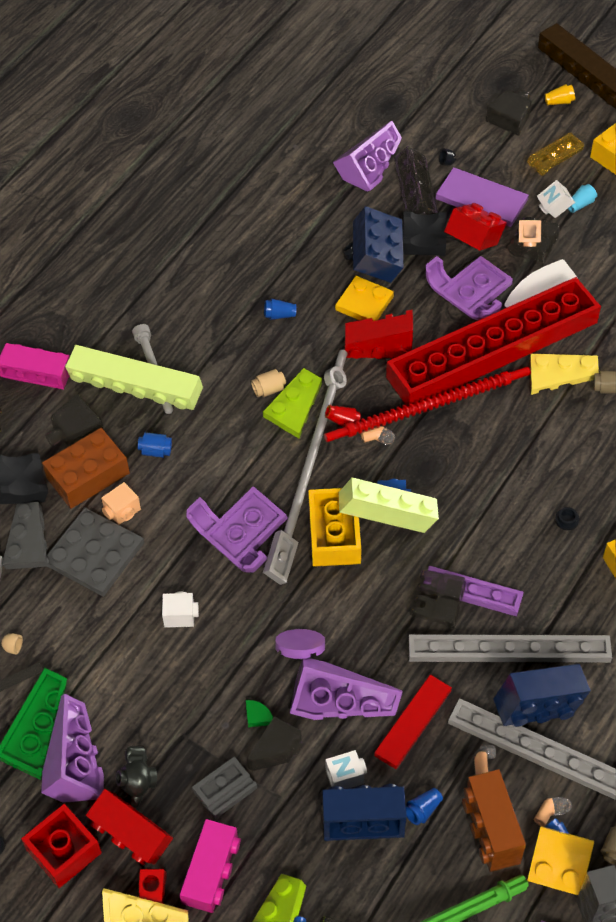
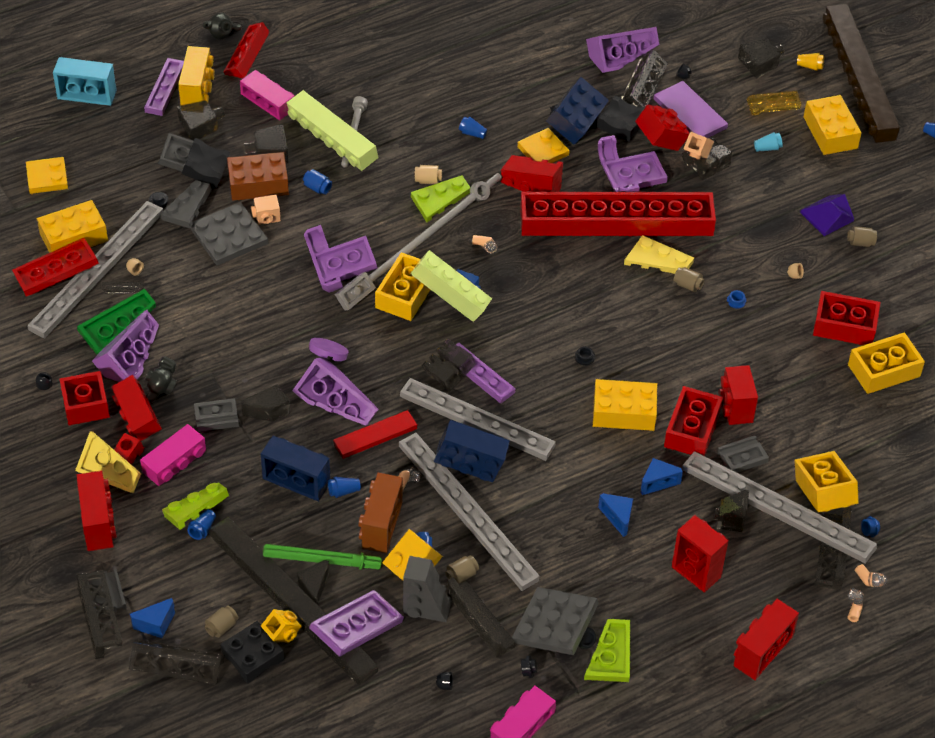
camera: 25 degrees right, 5 degrees down
white brick [162,591,199,627] -> none
green tile [246,700,274,727] -> none
red hose [324,367,531,442] -> none
red cone [325,405,361,427] -> none
white brick [326,750,367,789] -> none
white sticker [504,259,578,307] -> none
arm [533,797,572,827] -> none
white brick [537,180,575,218] -> none

